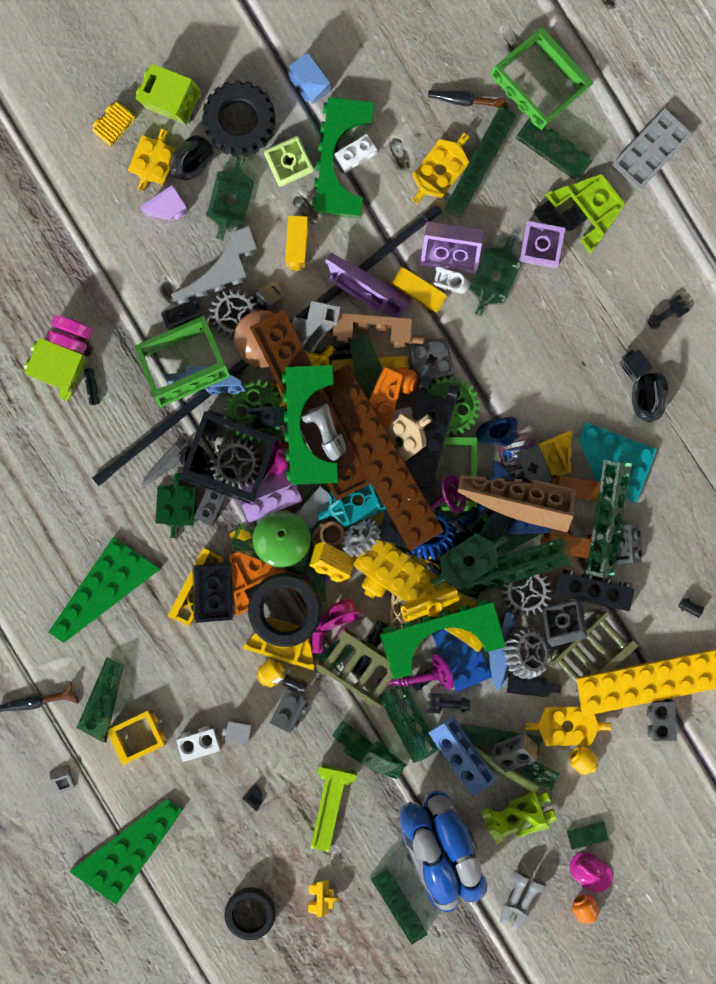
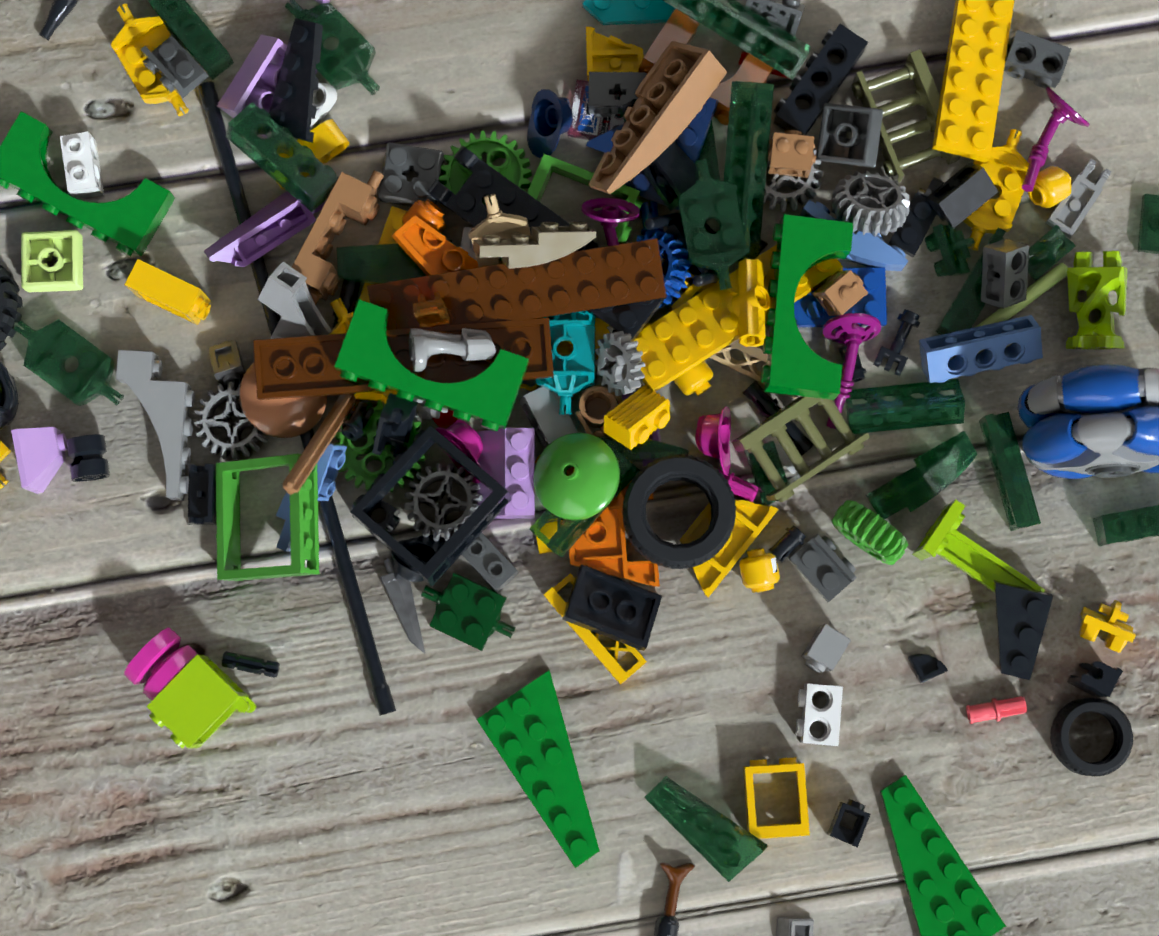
camera: 65 degrees left, 5 degrees down
none -> black wheel [66,434,110,482]
none -> dark grey bracket [140,36,209,98]
none -> clear green brick [226,102,339,212]
none -> black wing [264,18,323,143]
none -> medium nougat axle [282,393,358,495]
none -> black pin [341,402,375,441]
none -> clear orange tile [413,291,450,327]
none -> slope [473,221,596,269]
none -> medium nougat head [766,130,816,178]
none -> medium nougat head [812,270,868,316]
none -> black window [827,799,871,848]
none -> bright green gear [832,500,908,565]
none -> clear green hips [924,224,975,277]
none -> black hinge [926,162,998,228]
none -> coral axle [966,696,1027,724]
none -> clear green fence [979,412,1041,532]
none -> black wing [994,580,1053,680]
none -> magenta dish [1022,86,1090,192]
none -> light grey hinge [1046,159,1112,239]
none -> black hinge [1067,661,1123,698]

